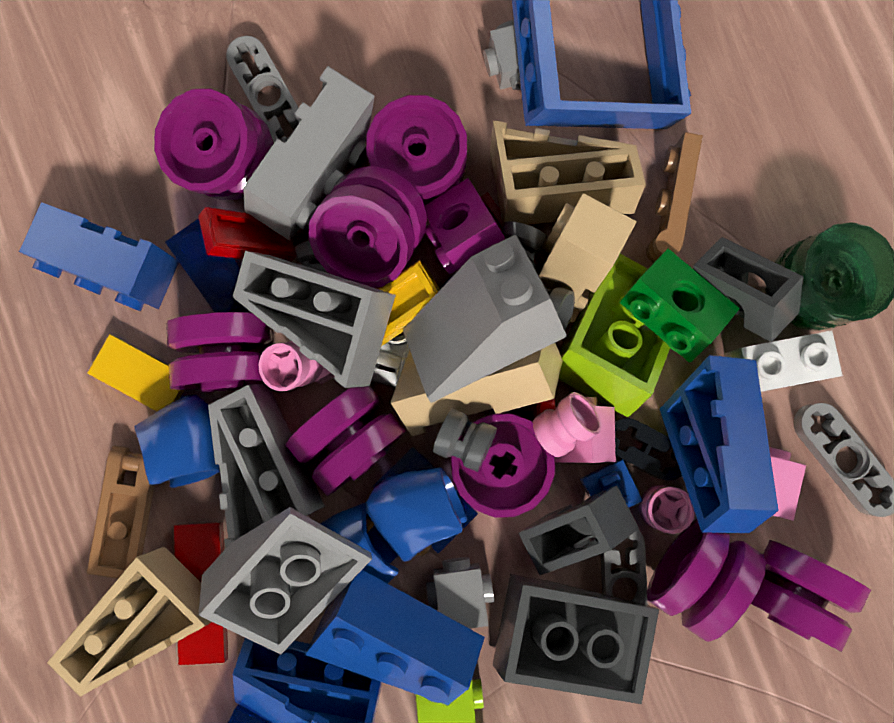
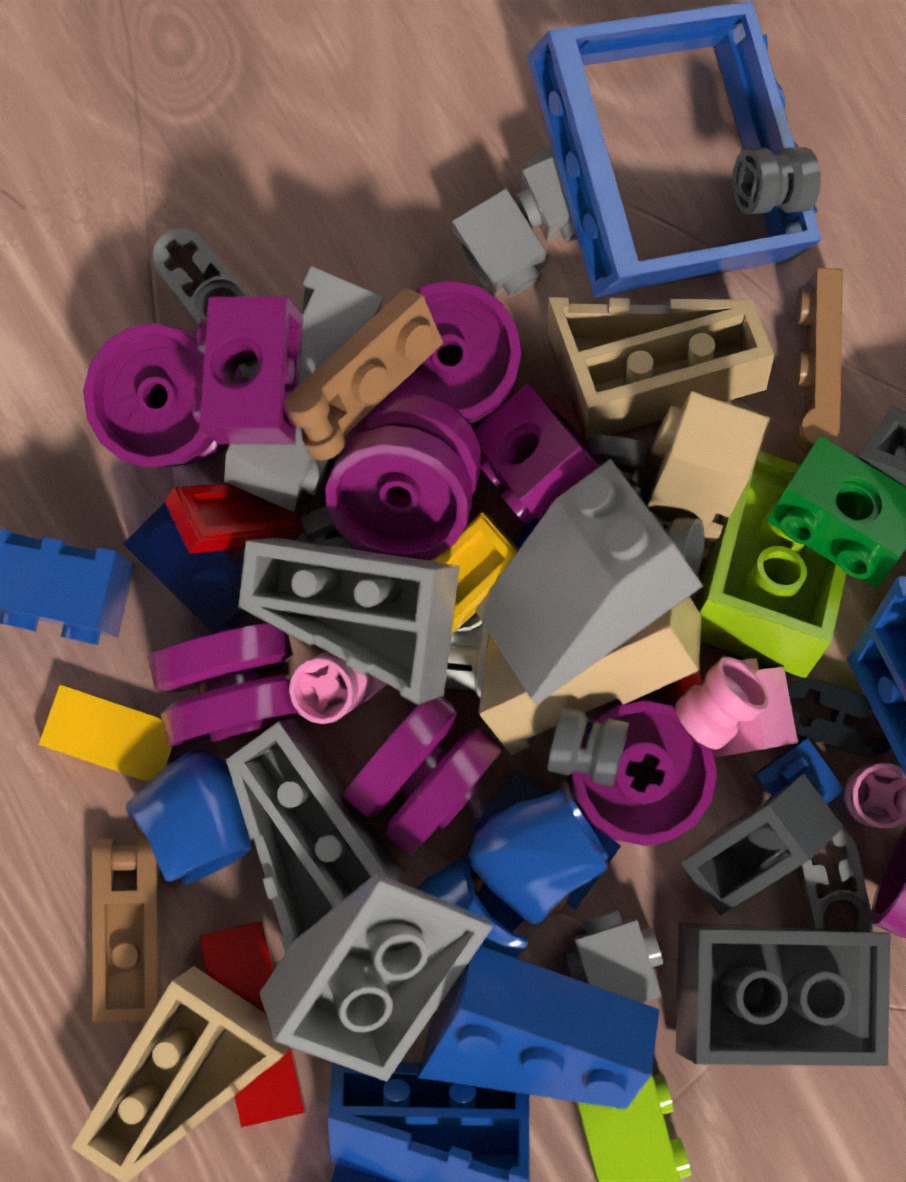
camera: 10 degrees left, 0 degrees up
none -> magenta brick [192,296,304,445]
none -> medium nougat plate [285,288,443,460]
none -> light grey brick [452,188,546,297]
none -> dark grey wheel [732,147,821,214]

